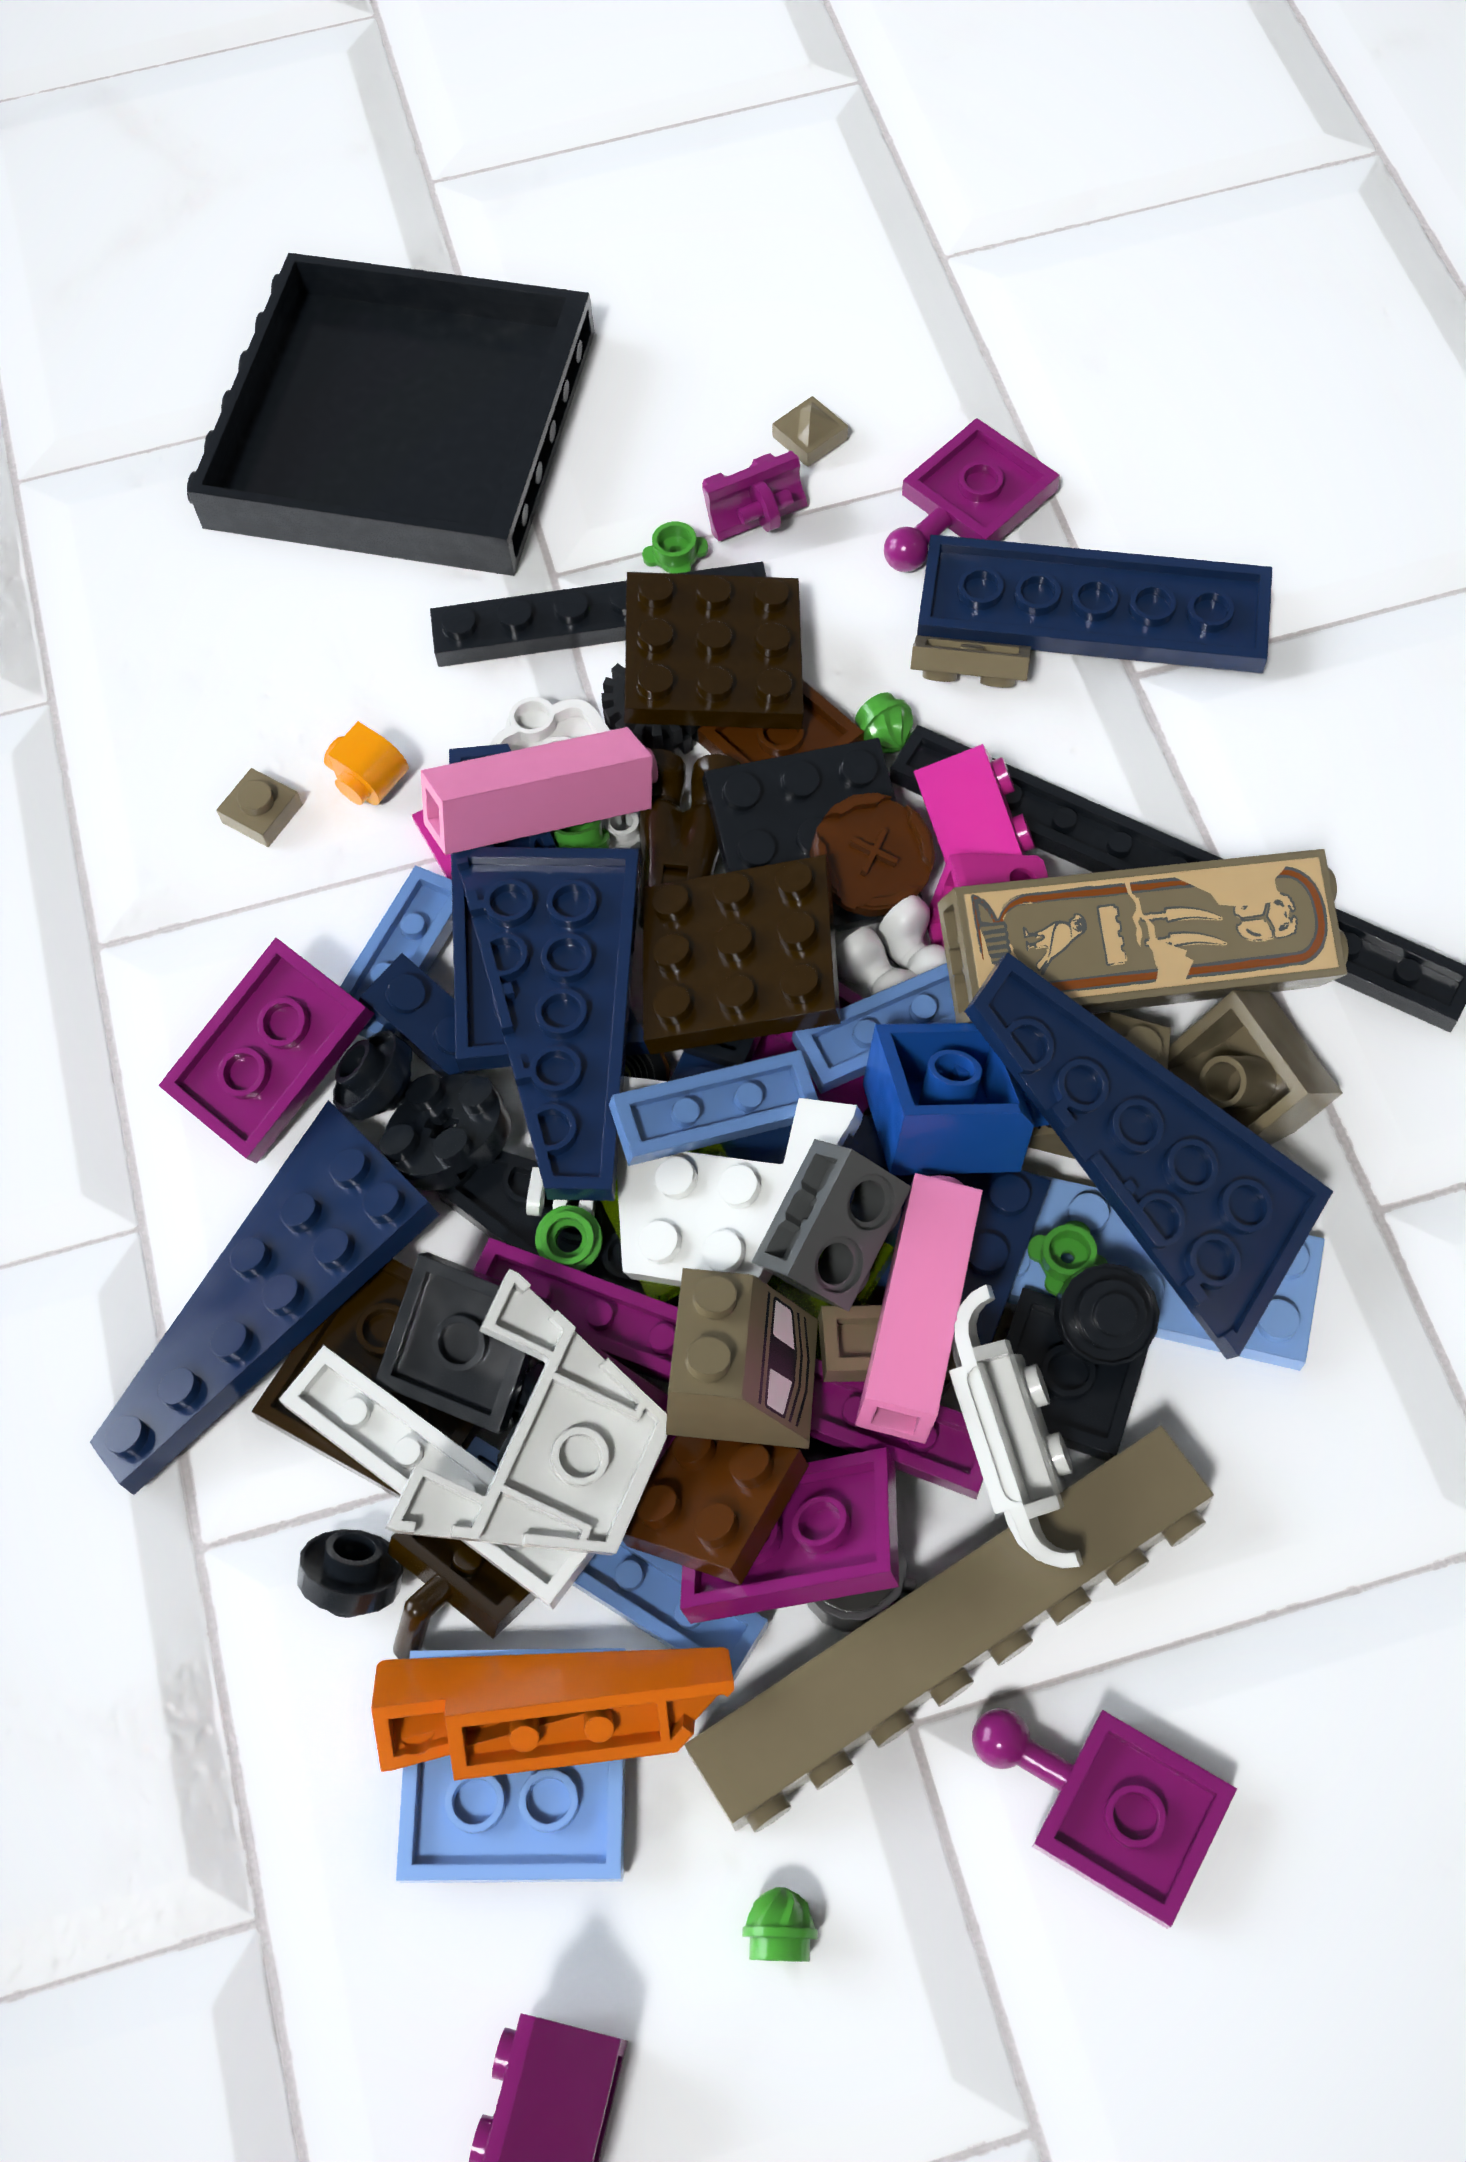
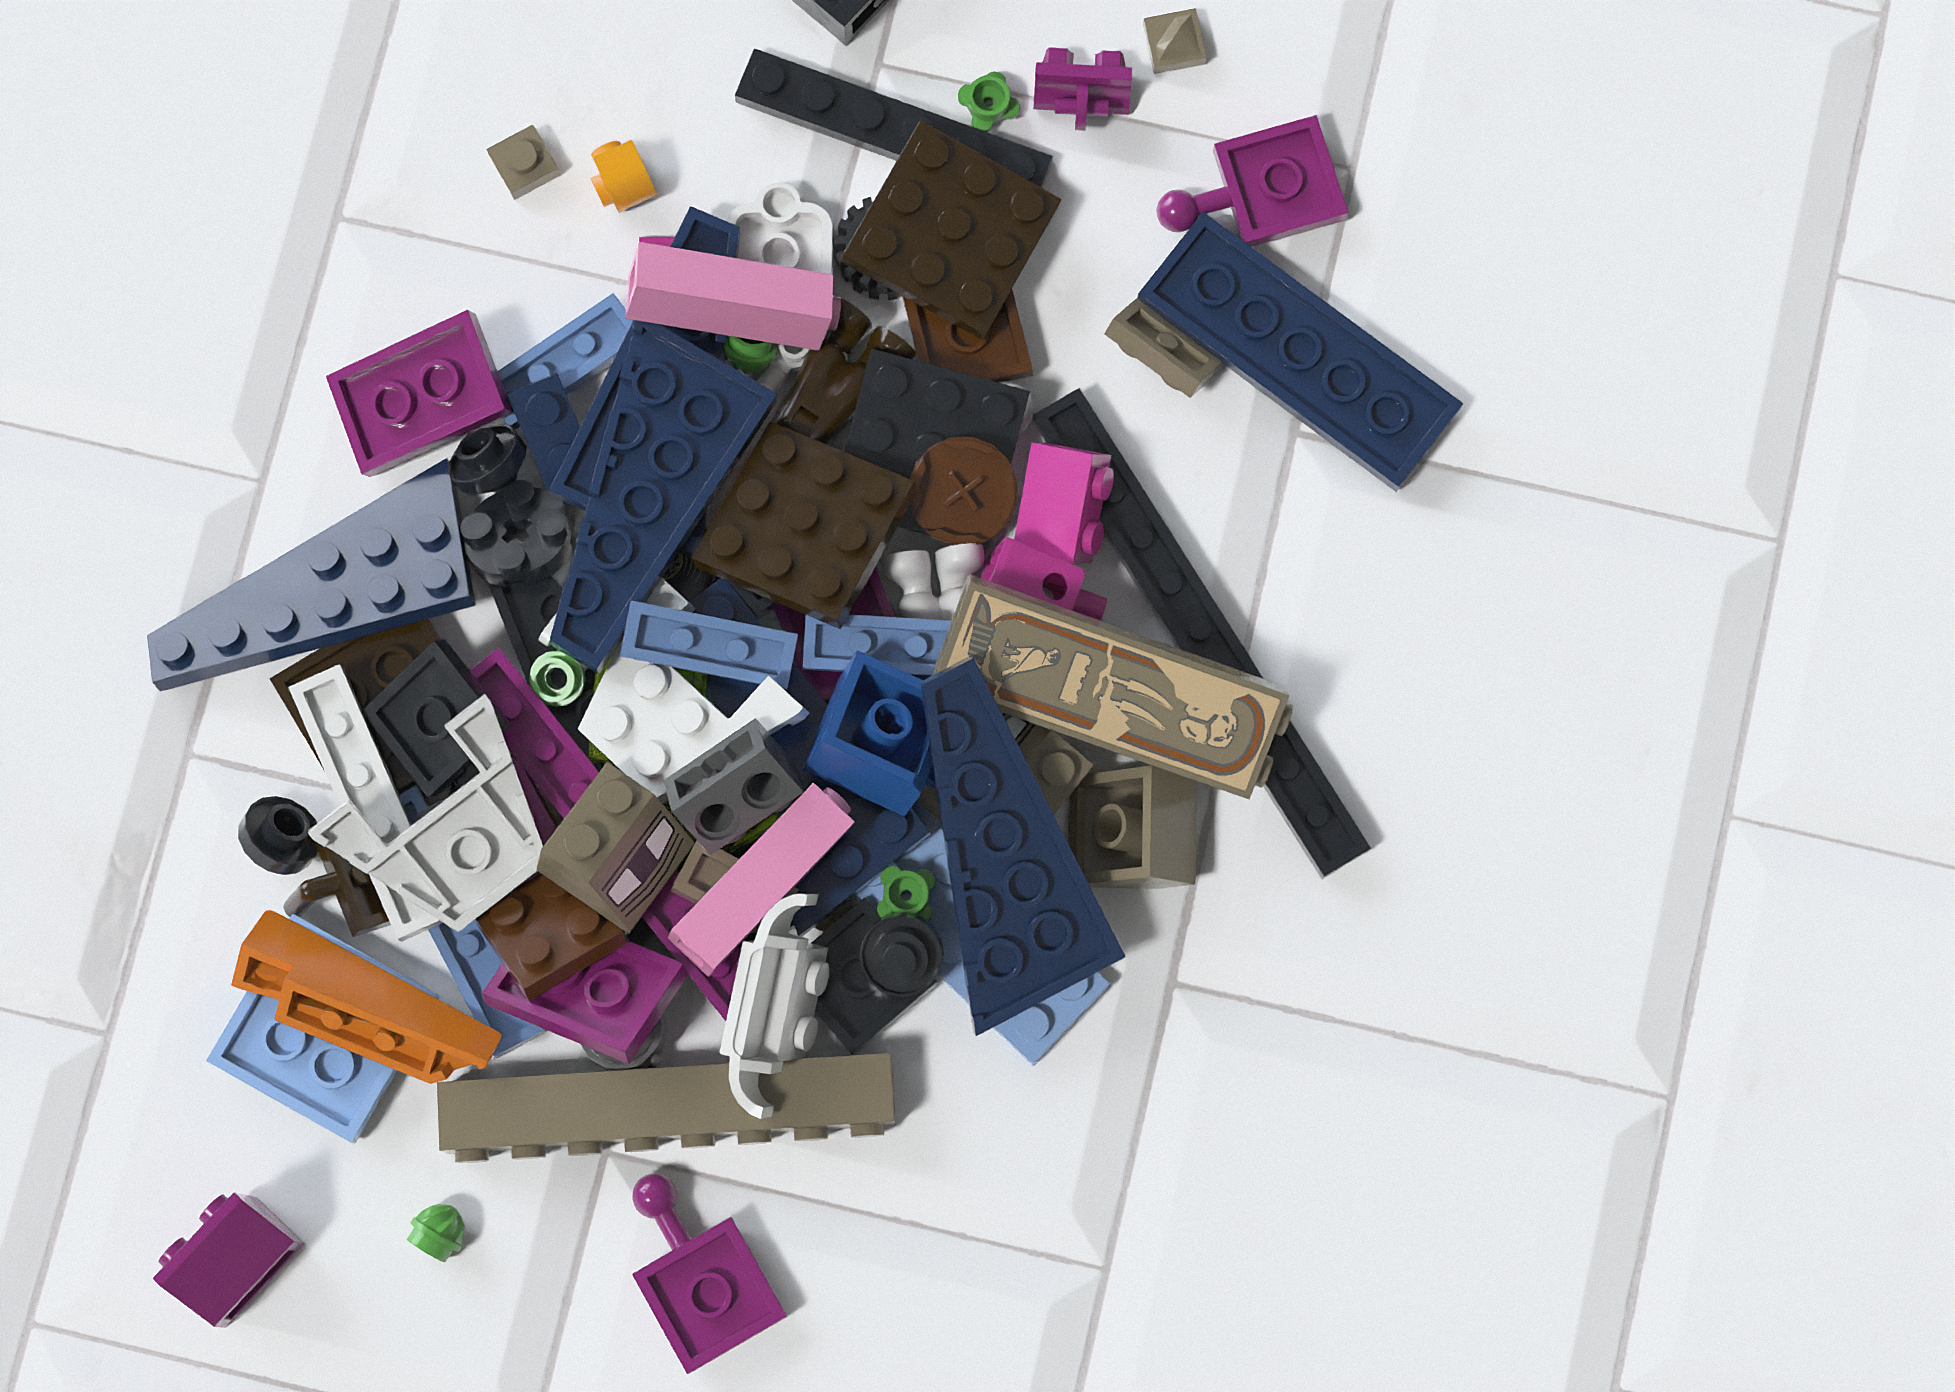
camera: 25 degrees right, 15 degrees up
bright green plate [855,692,914,754] -> none

